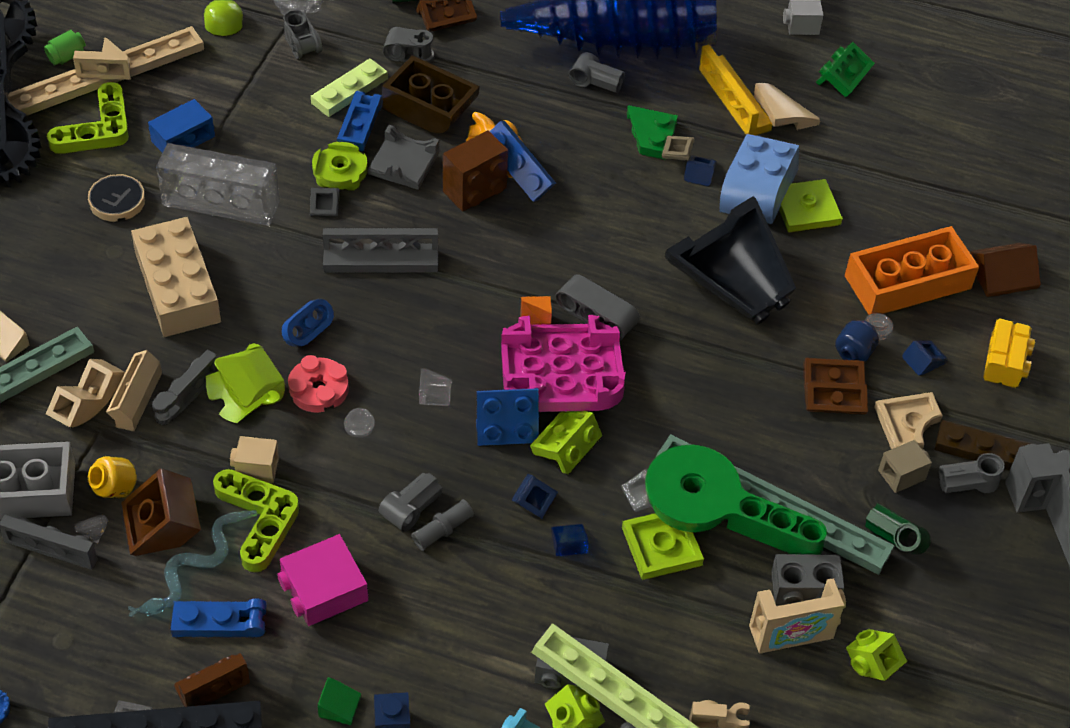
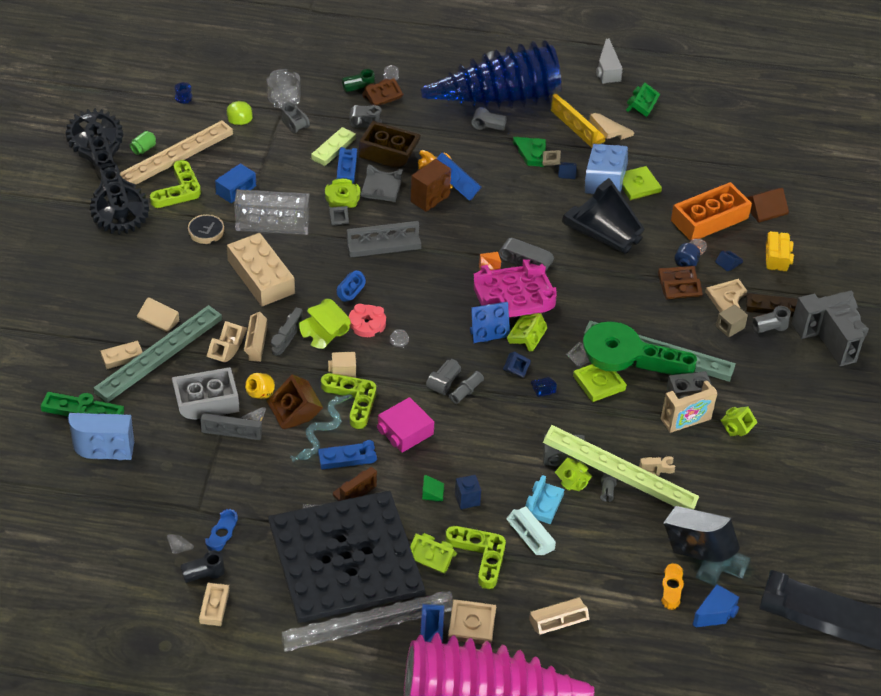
camera: 10 degrees left, 5 degrees down
tan slope [73,38,131,80] -> none
clear slope [419,368,451,406] -> none
dark green piece [865,503,931,554] -> none

